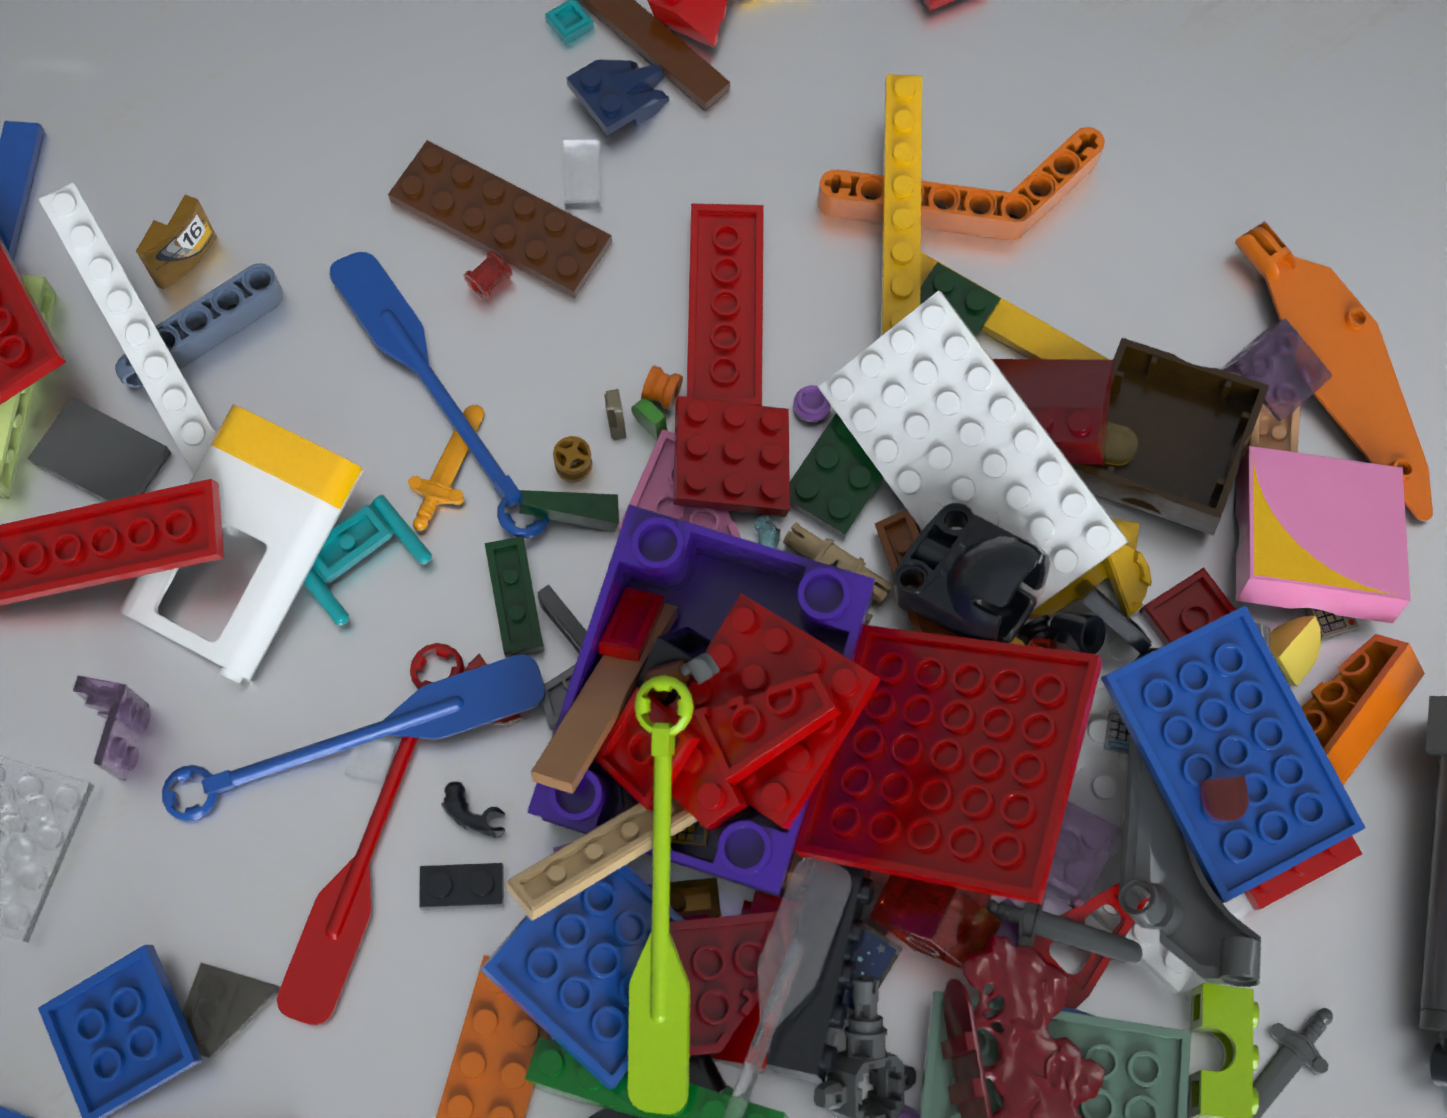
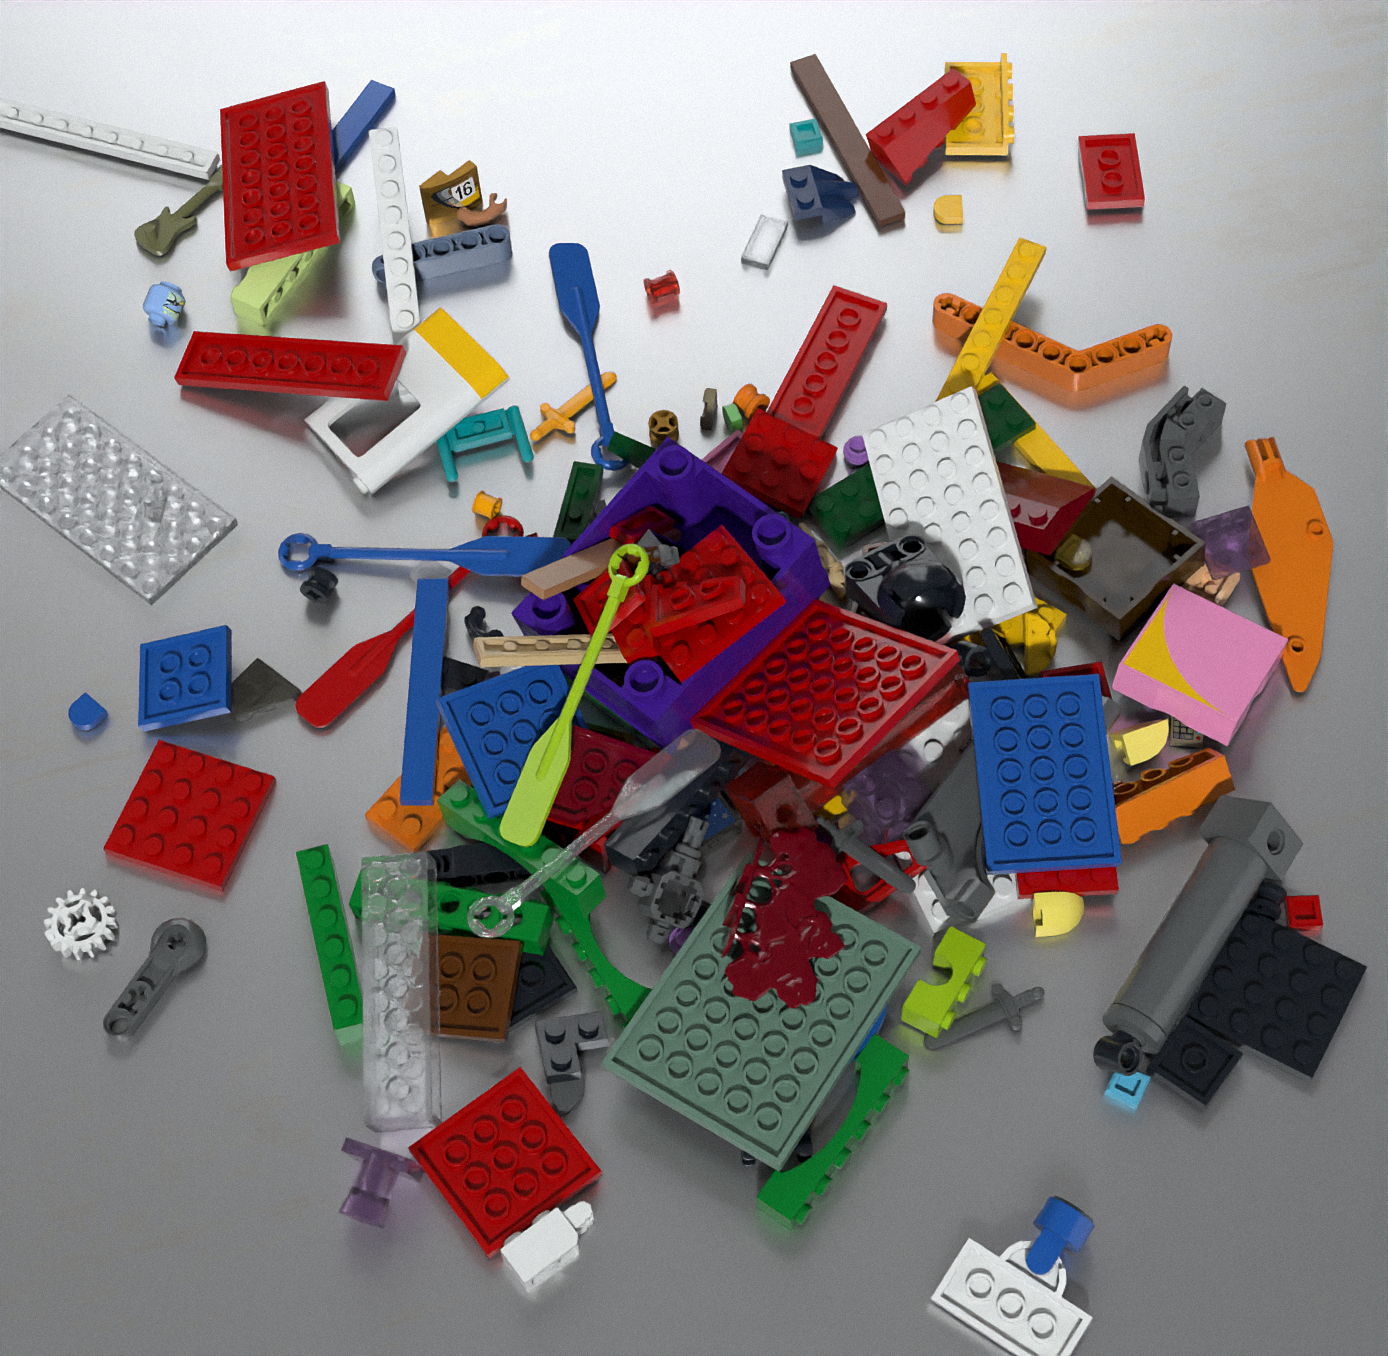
camera: 30 degrees right, 10 degrees down
dark grey tile [28,397,171,502] -> none
clear purple bracket [73,675,150,781] -> none
reddish brown plate [388,140,612,298] -> none
clear red tile [1199,776,1249,822] -> none
none -> black wheel [300,566,338,604]
none -> blue tile [400,578,450,806]
none -> nougat piece [457,193,507,227]
none -> light orange axle [472,491,502,519]
none -> yellow tile [933,195,963,224]
none -> light yellow brick [1031,892,1084,937]
none -> dark grey brick [1138,386,1227,518]

